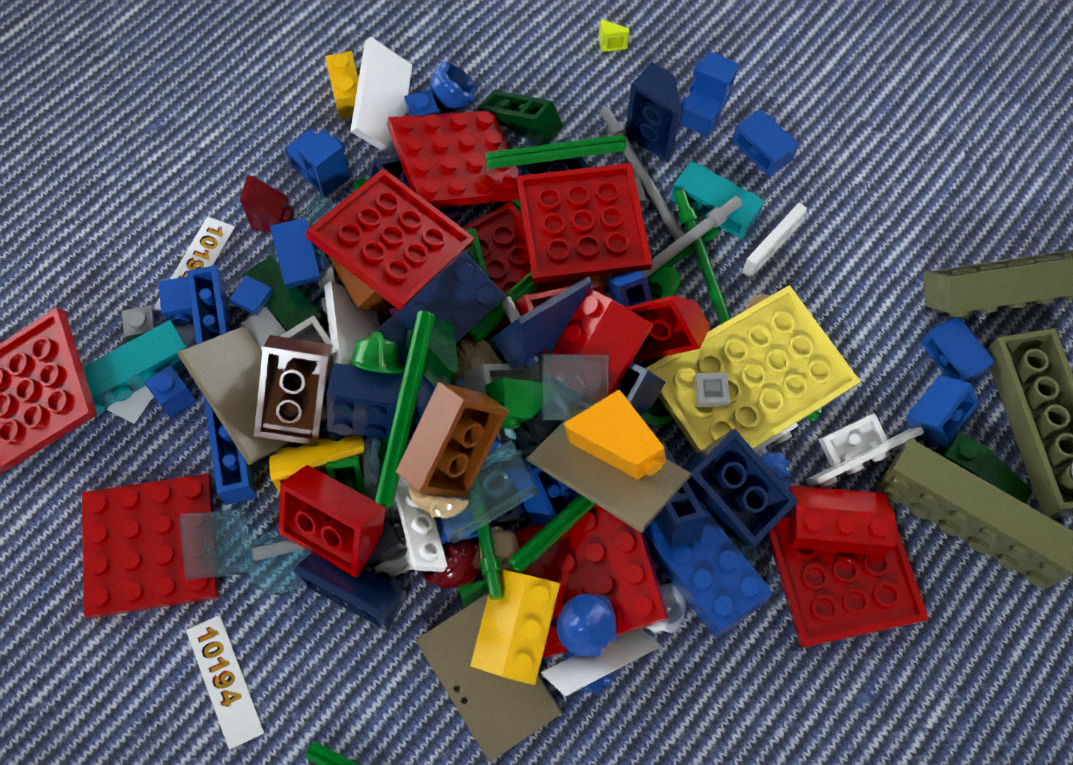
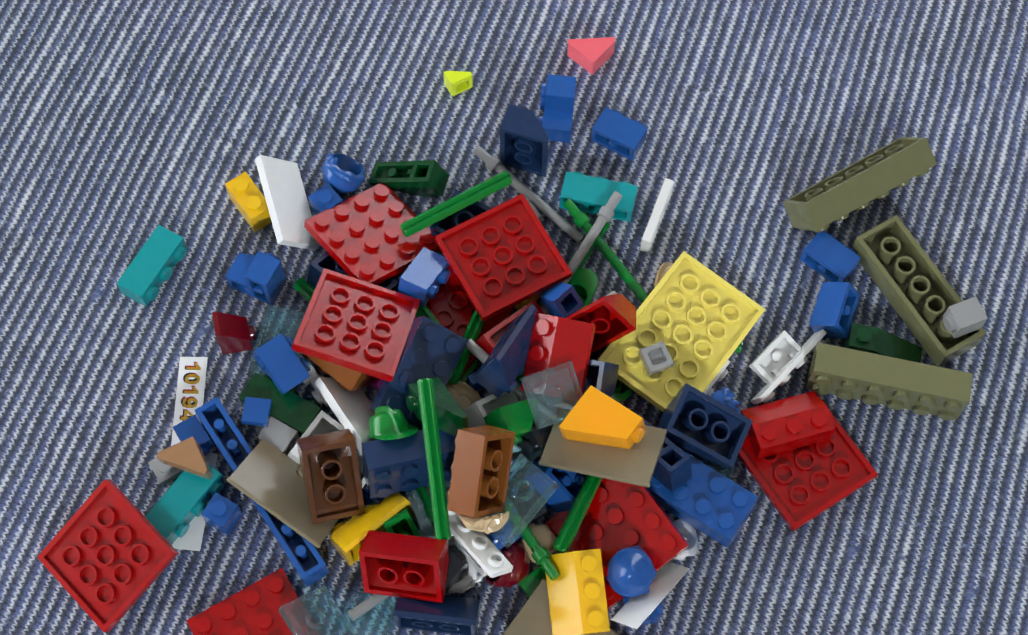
camera: 20 degrees left, 0 degrees up
none -> teal brick [116,225,187,307]
none -> medium nougat slope [156,436,212,480]
none -> brick [398,247,451,307]
none -> coral slope [567,37,615,75]

